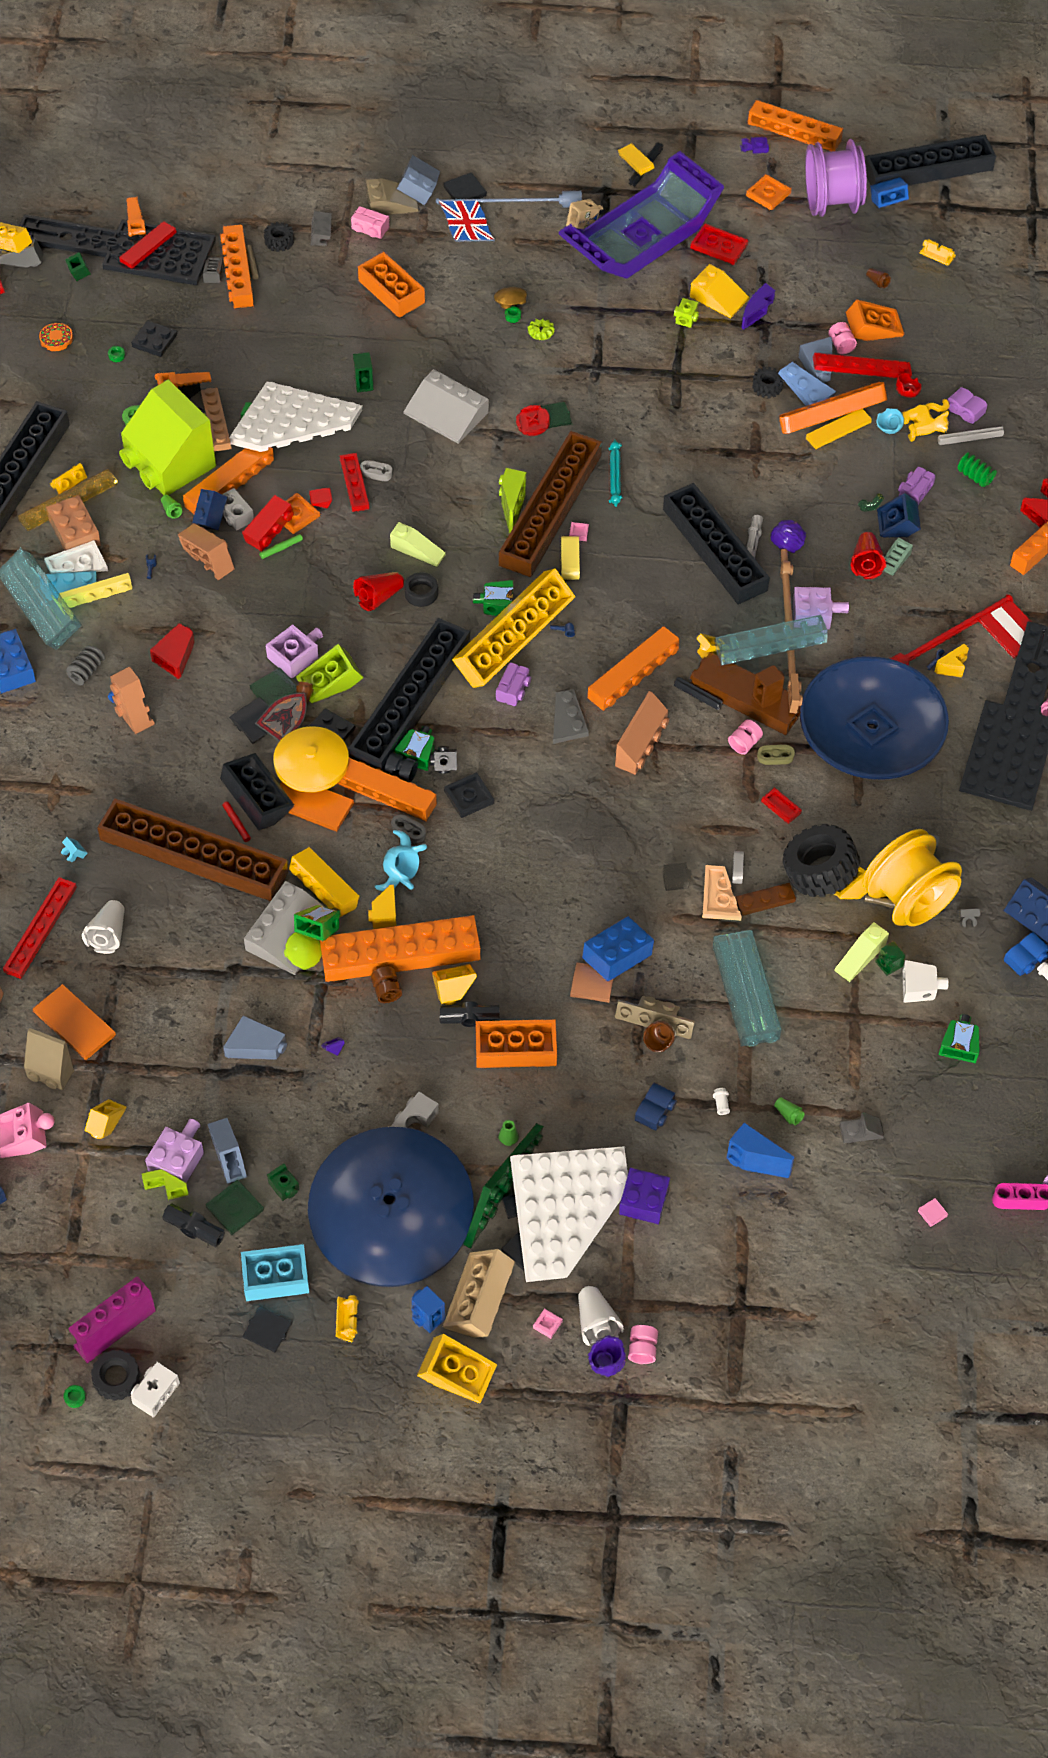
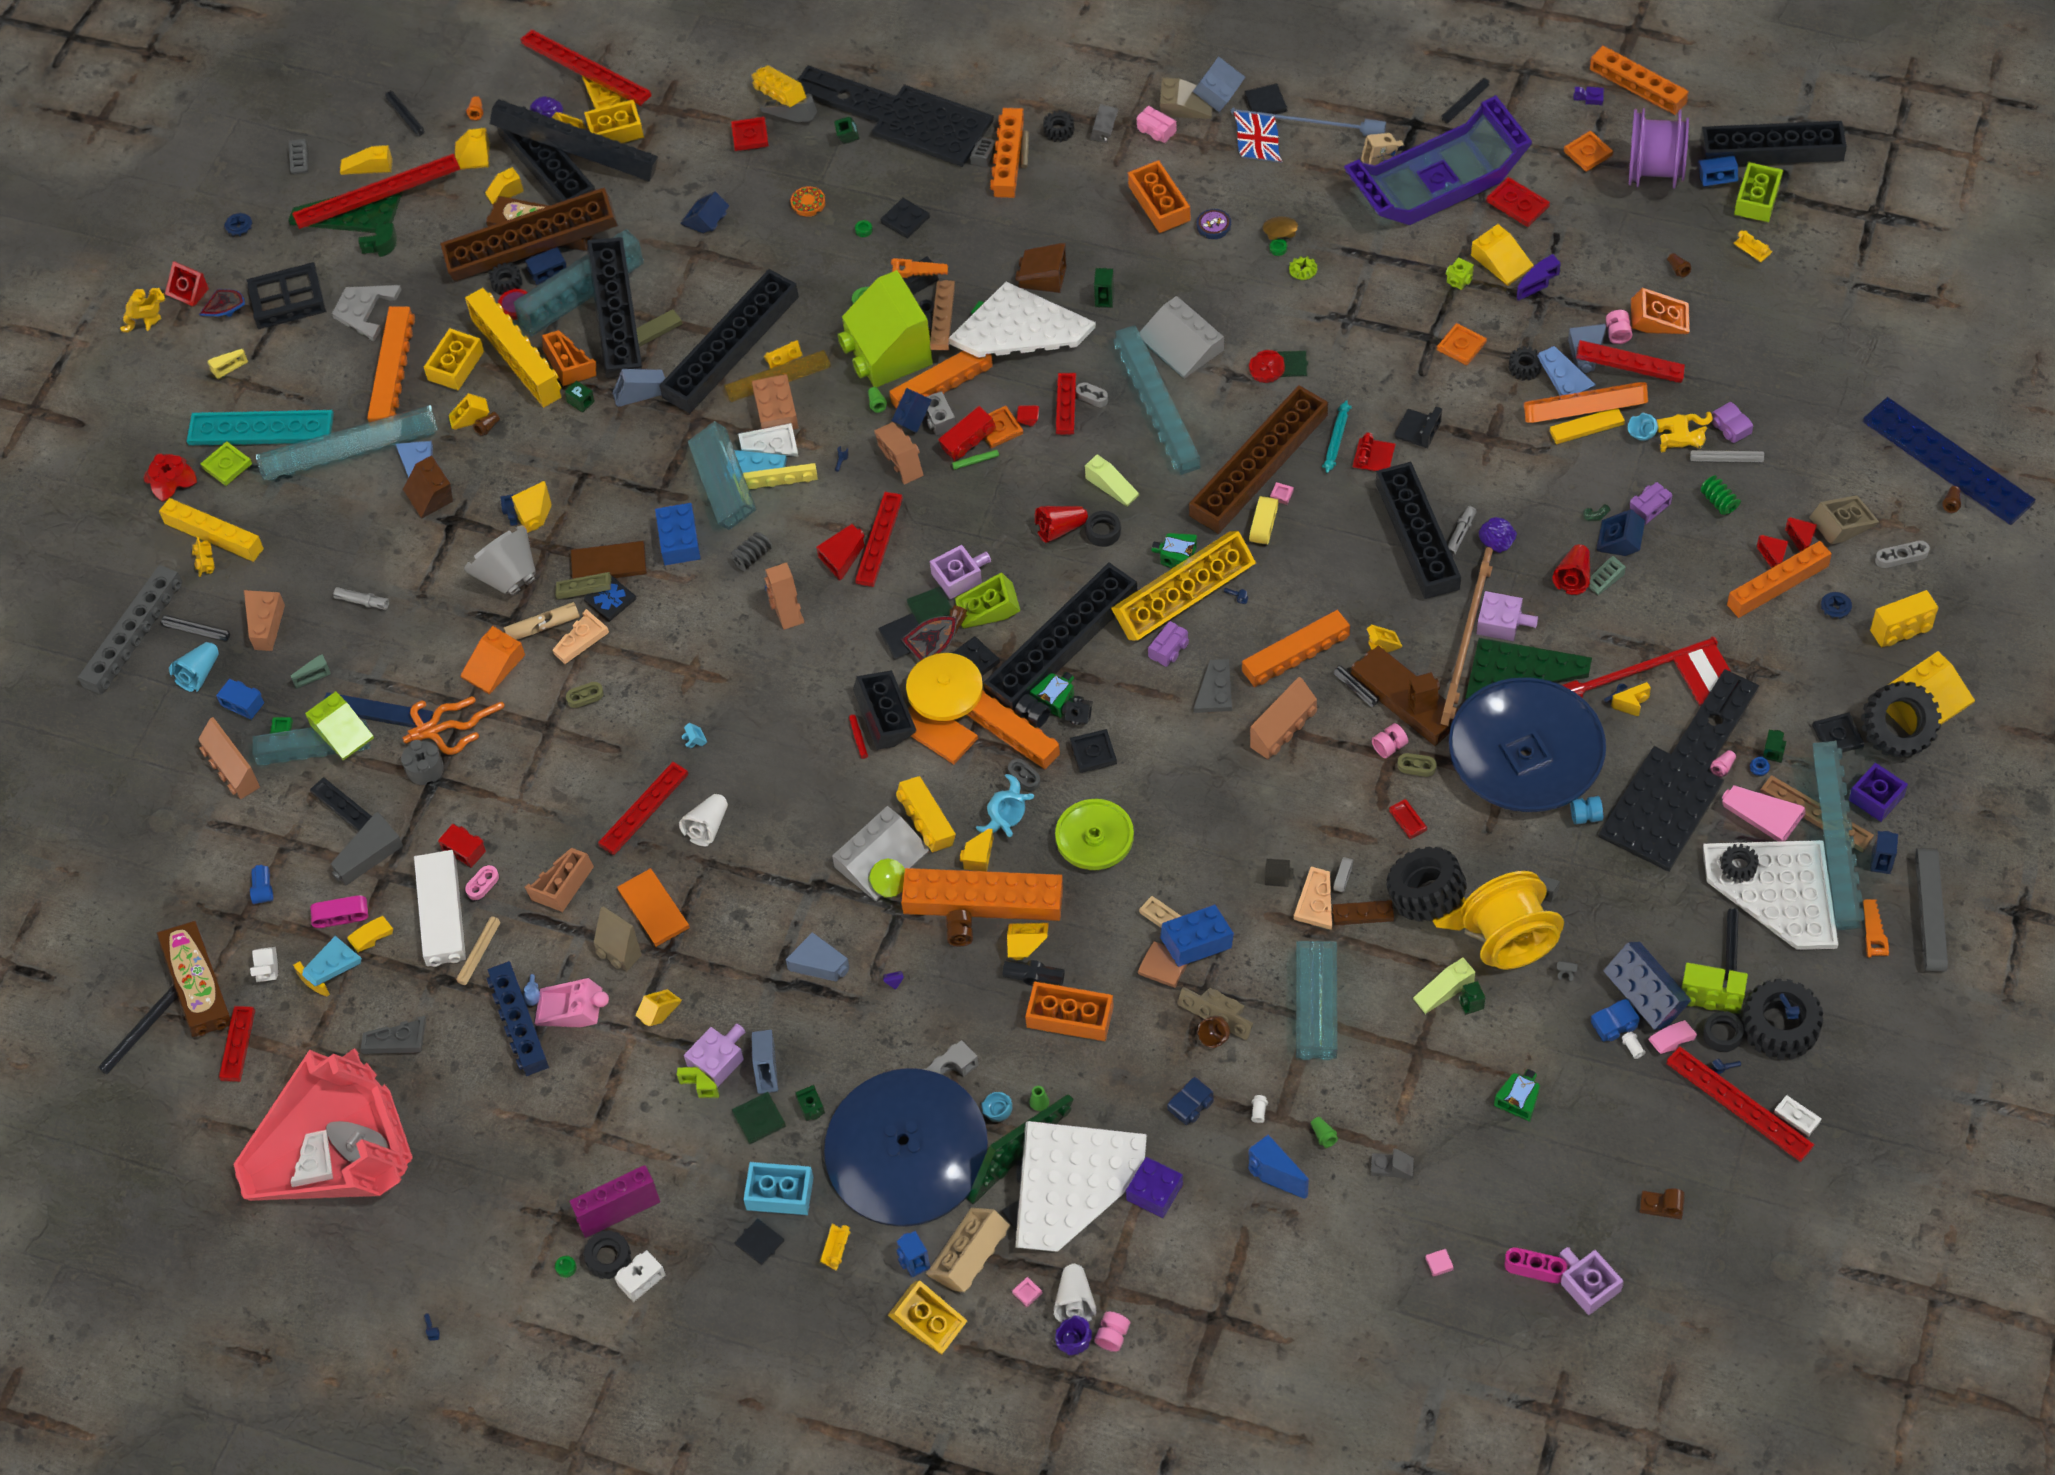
camera: 20 degrees right, 0 degrees up
reddish brown brick [97,799,289,901] -> none
red tile [119,221,176,269] -> none
orange piece [127,197,146,237] -> none
black piece [162,1203,225,1247] -> none
green torso [294,905,341,941] -> none
lime slope [499,468,526,533] -> none
yellow tile [618,143,654,175] -> none
clear light blue brick [715,615,827,665] -> none
red hair [896,373,922,398] -> none
white torso [902,960,948,1003] -> none
none -> red plate [855,492,903,587]
none -> medium azure hair [981,1092,1013,1122]
none -> reddish brown slope [1016,243,1067,293]
none -> lime dish [1055,799,1134,870]
none -> clear light blue brick [1113,325,1200,475]
none -> tan plate [1139,896,1181,928]
none -> tile [1197,209,1231,239]
none -> red hinge [1353,432,1396,471]
none -> black bracket [1394,406,1443,449]
none -> orange tile [1437,323,1487,365]
none -> dark green wing [1465,638,1592,701]
none -> dark azure wheel [1570,796,1603,825]
none -> lime brick [1734,162,1783,222]

